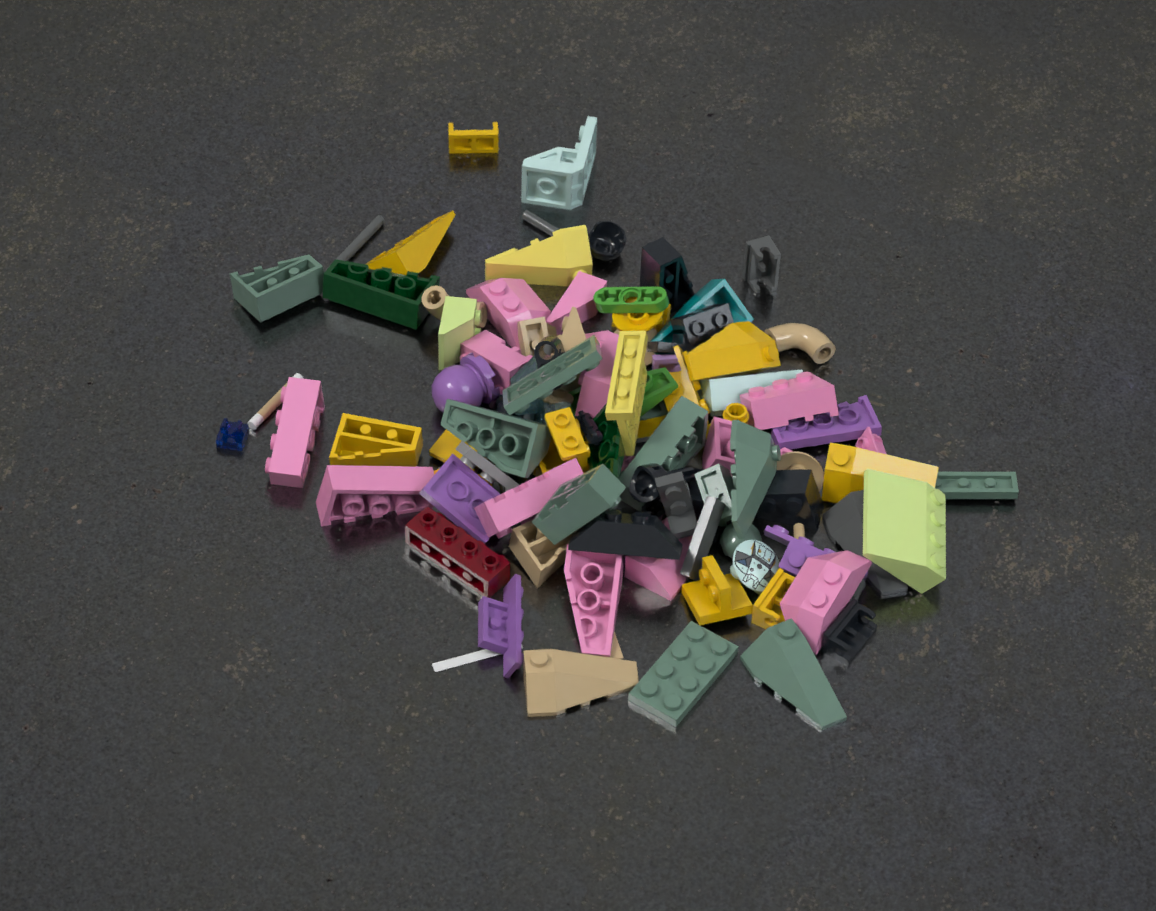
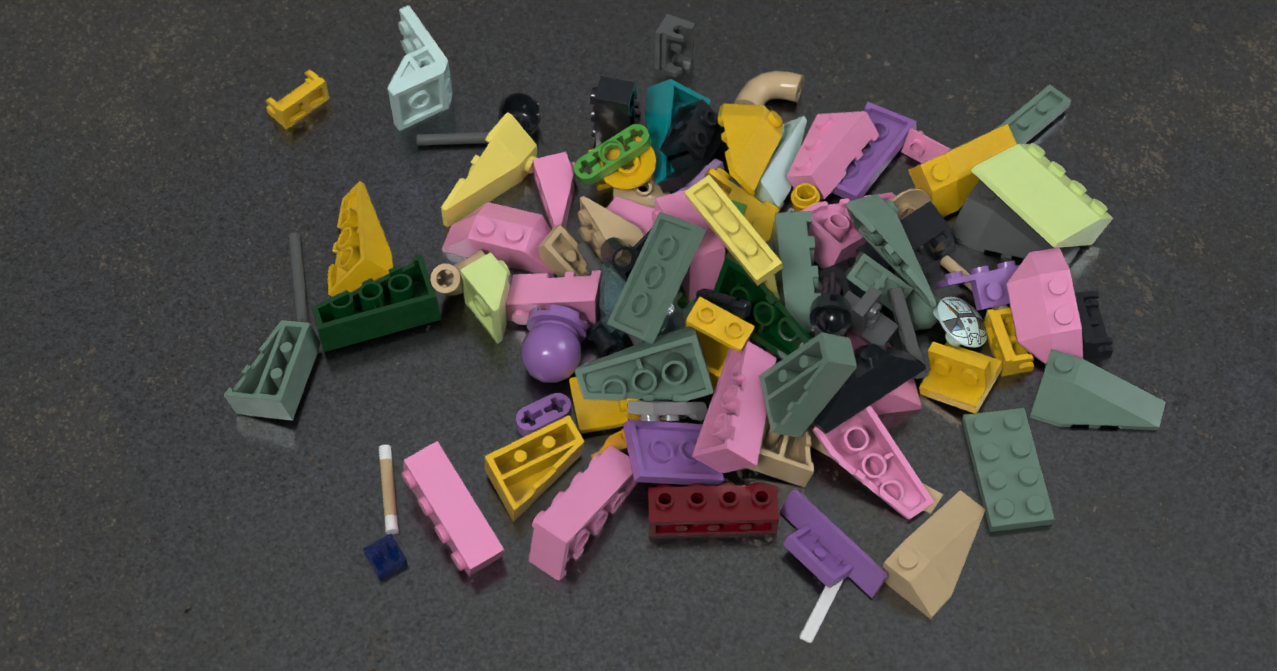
camera: 40 degrees left, 10 degrees up
none -> medium lavender beam [516,393,572,437]

